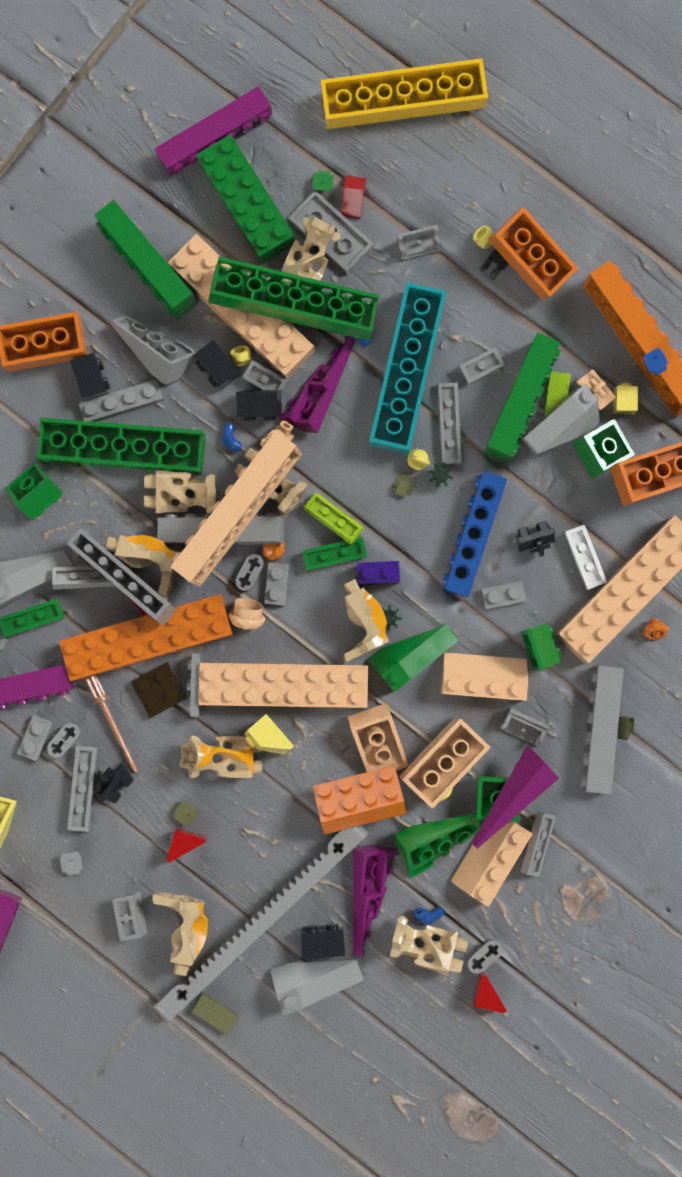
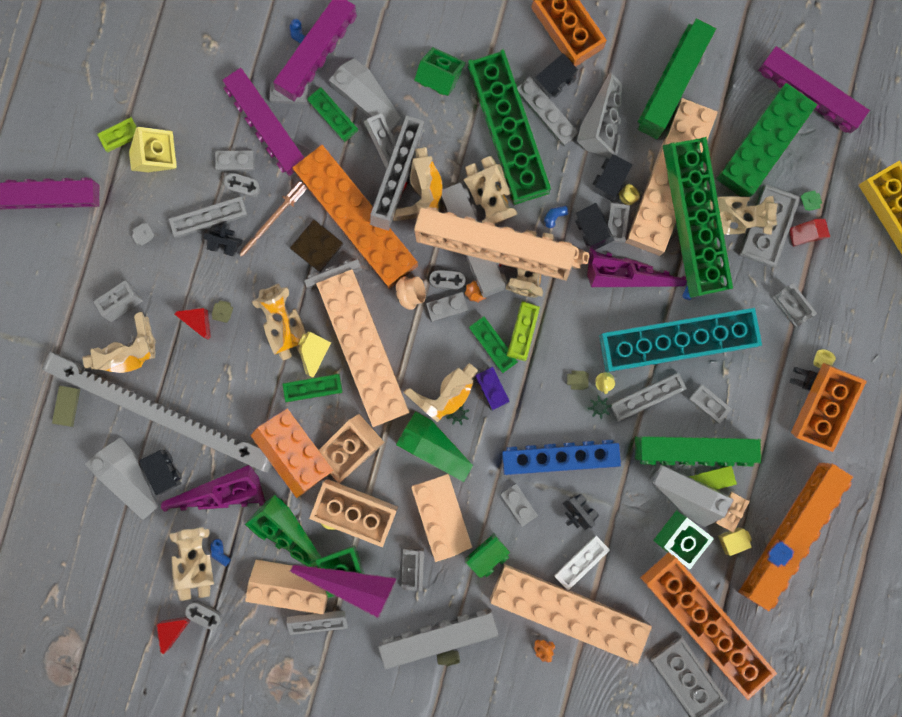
camera: 65 degrees right, 0 degrees up
none -> green plate [282,374,343,403]

